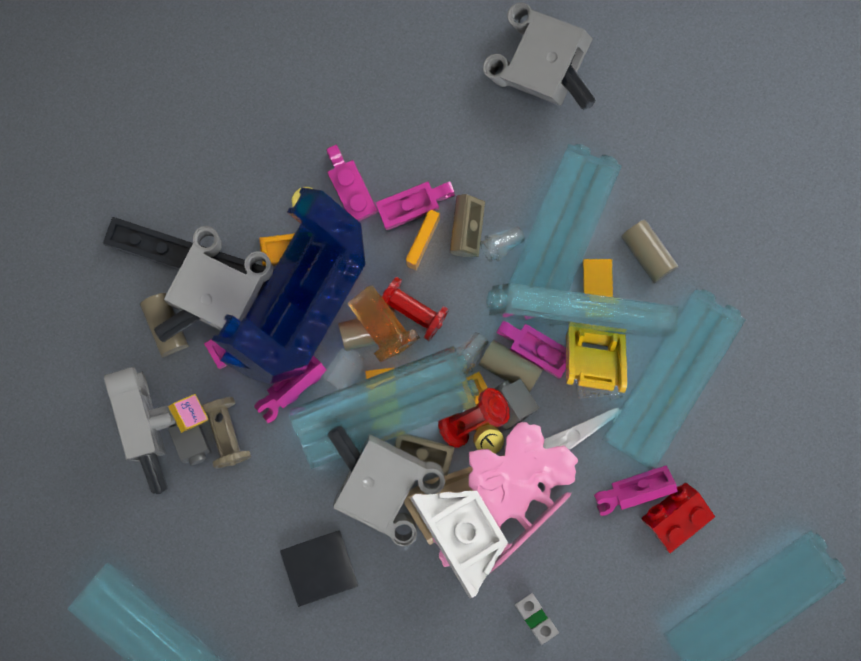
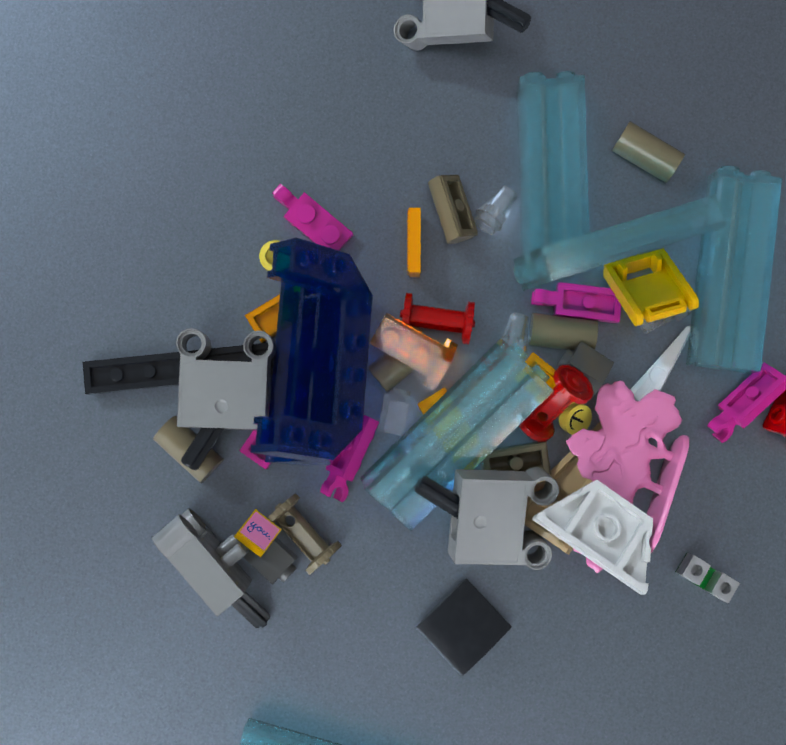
camera: 25 degrees left, 5 degrees up
dark pink plate [375,181,455,231] -> none
light orange tile [583,259,613,318] -> none

